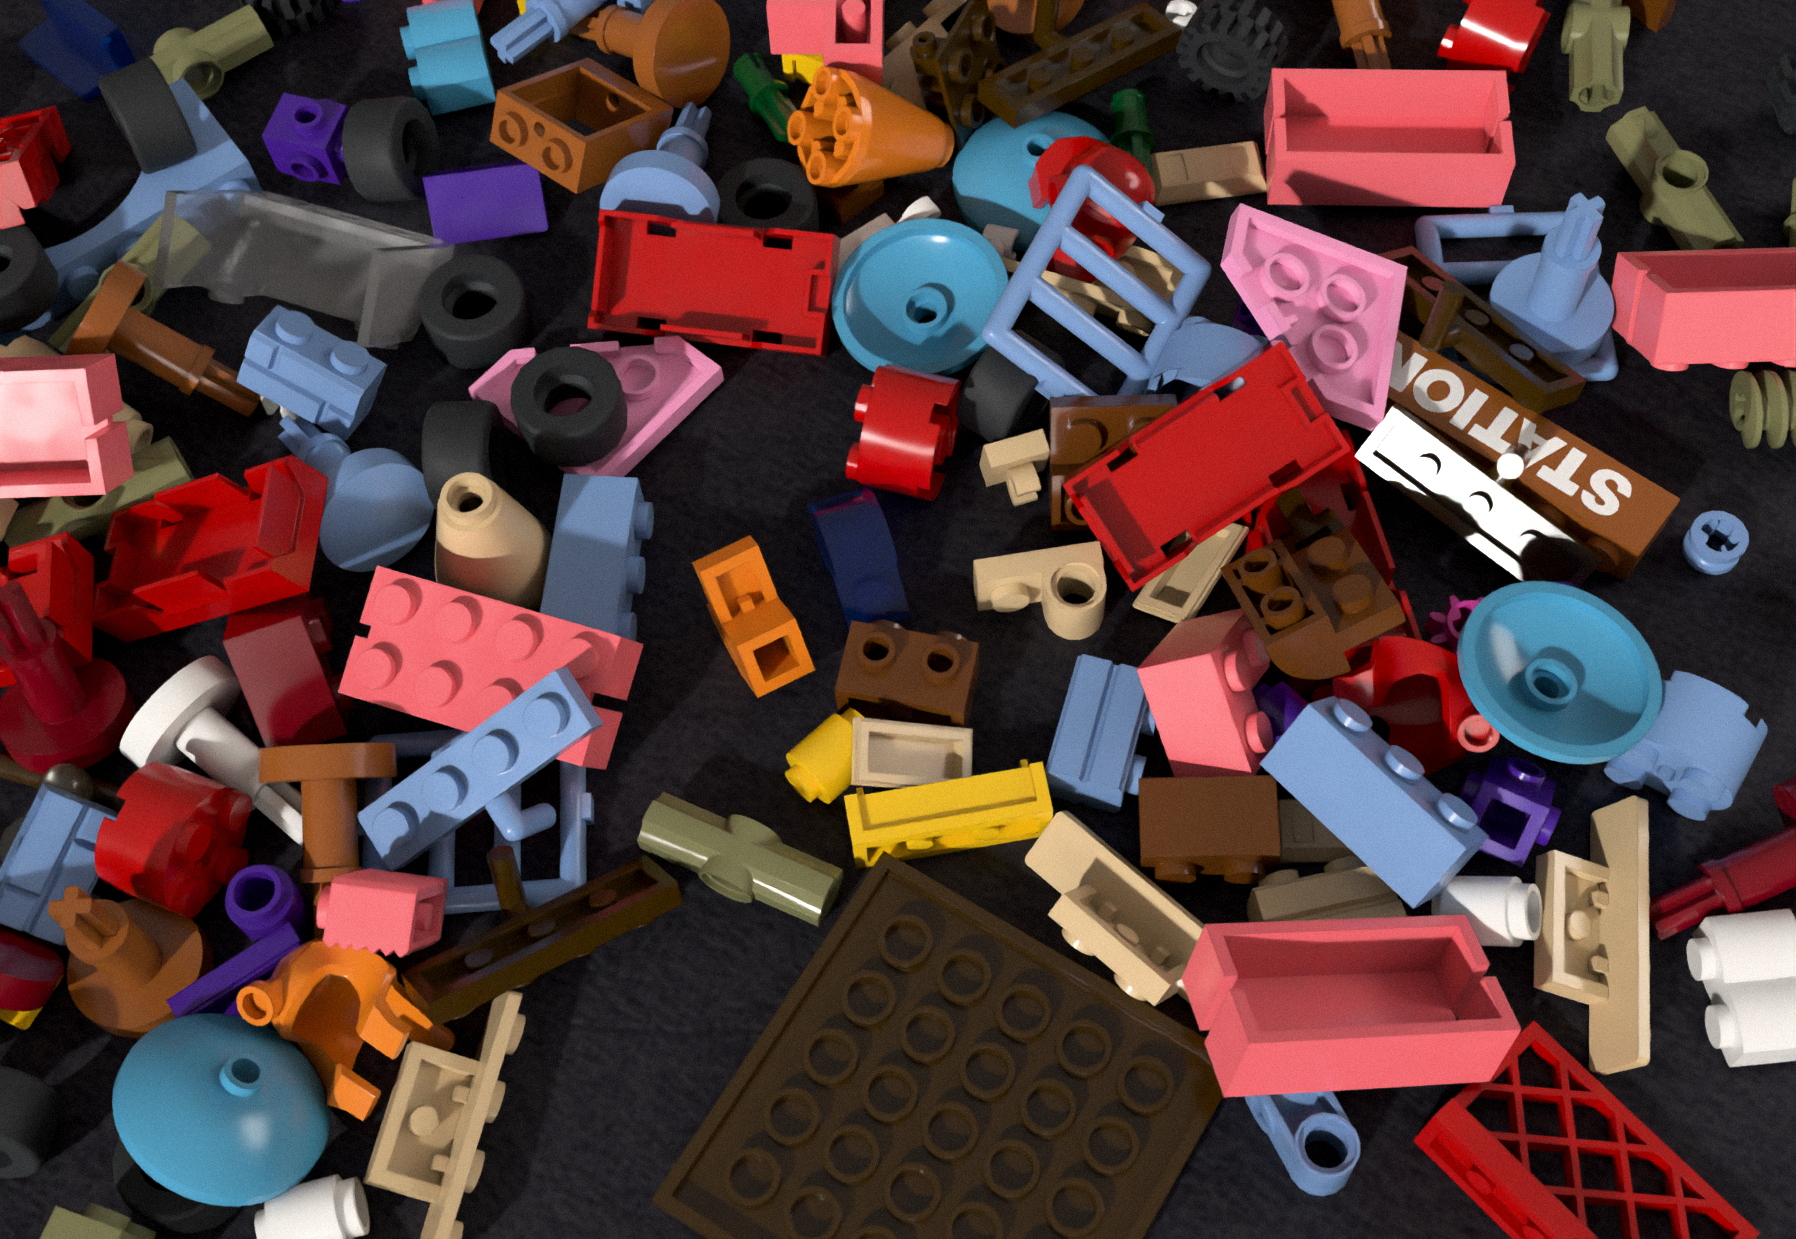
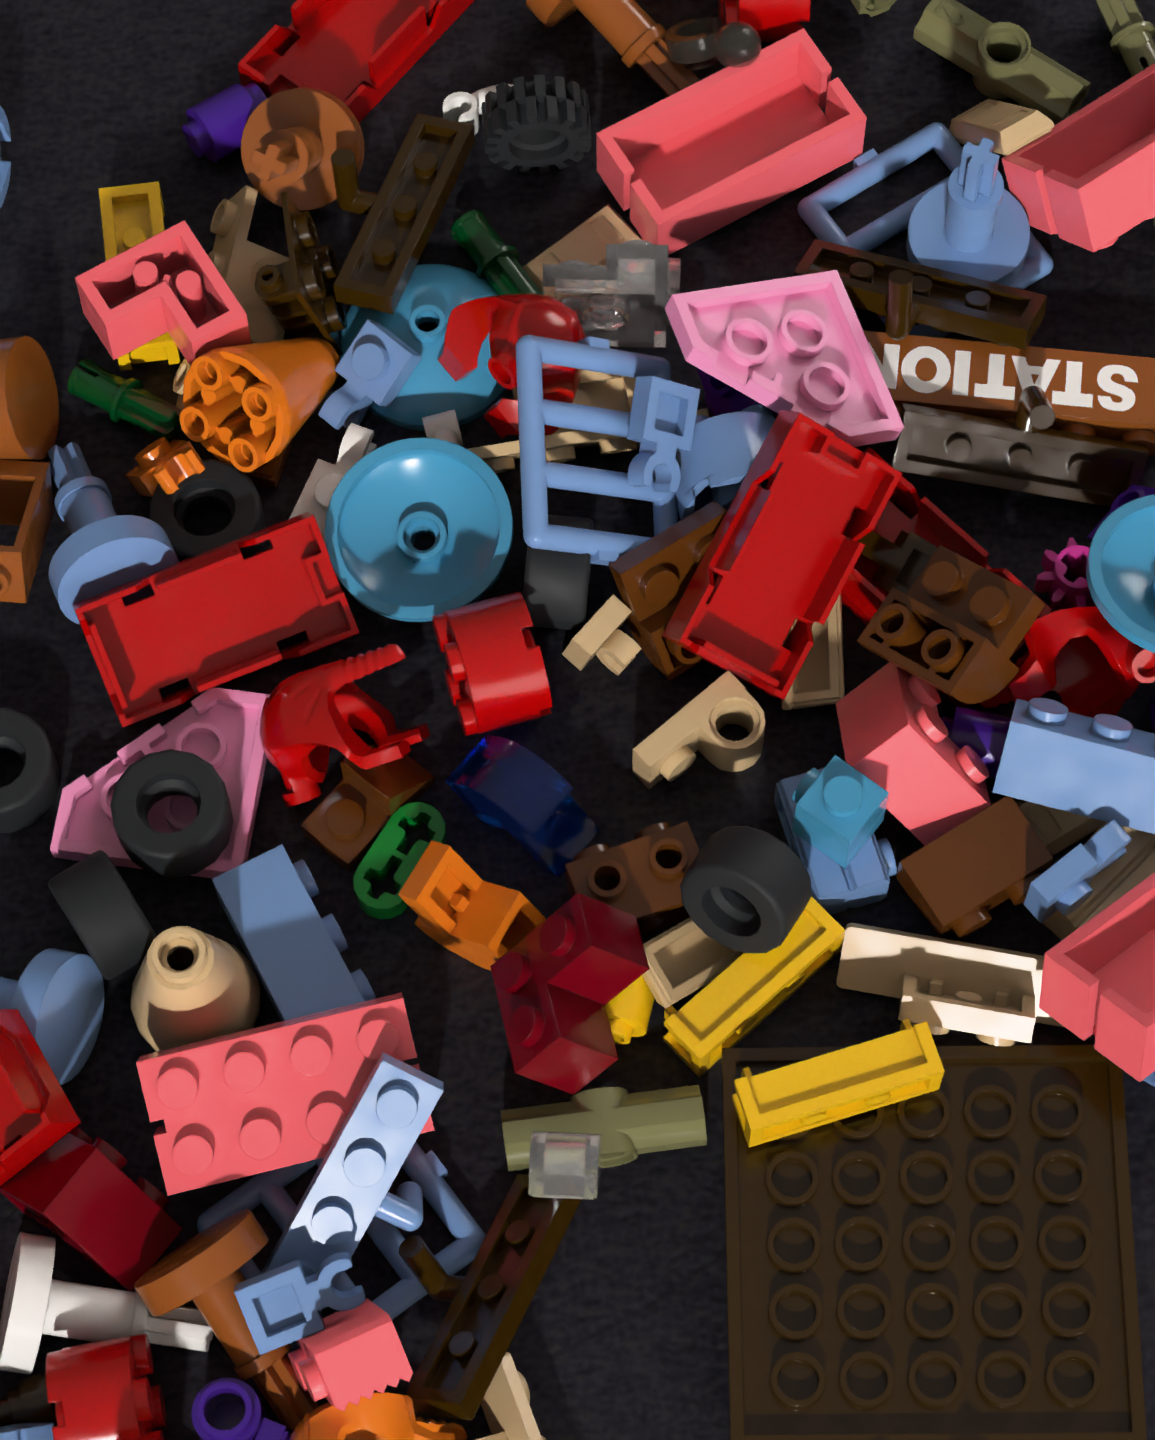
camera: 35 degrees left, 5 degrees up
none -> orange plate [125,437,206,497]
none -> medium blue plate [234,1252,366,1355]
none -> red piece [259,644,431,807]
none -> reddish brown slope [300,743,435,872]
none -> medium blue plate [318,319,422,430]
none -> green beam [353,802,447,919]
none -> dark red brick [490,893,650,1095]
none -> clear brick [529,1131,602,1200]
none -> clear plate [542,240,681,348]
none -> medium blue plate [627,376,700,493]
none -> clear smoke plate [664,17,762,70]
none -> black tyre [680,826,812,953]
none -> yellow container [732,1018,945,1148]
none -> dark azure brick [791,755,889,869]
none -> tan tile [949,98,1055,156]
none -> medium blue plate [1024,820,1132,923]

